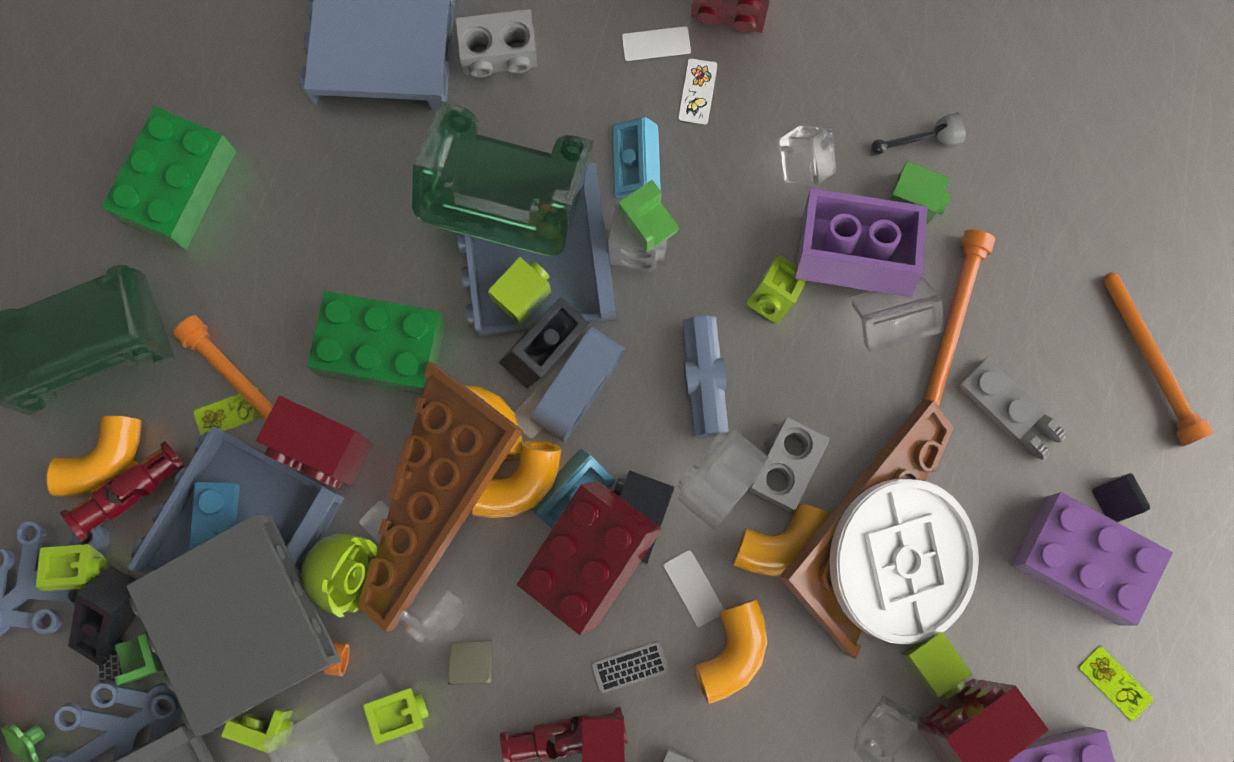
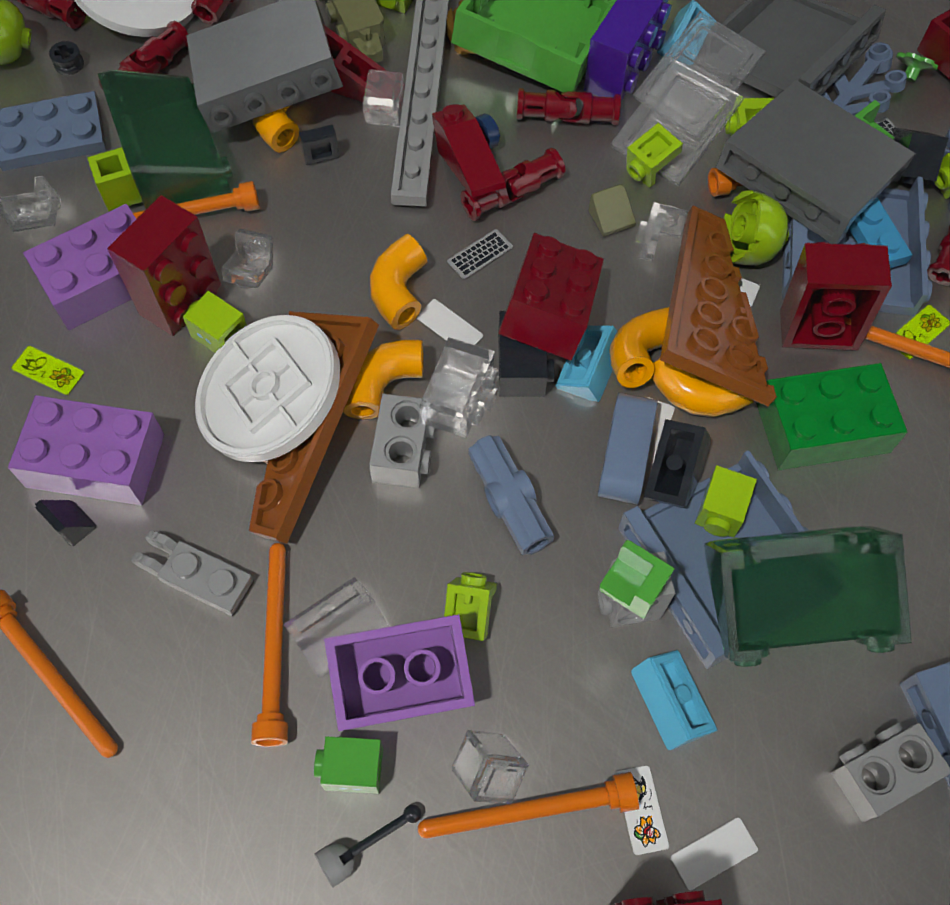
camera: 155 degrees right, 15 degrees down
none -> orange piece [417,772,639,839]

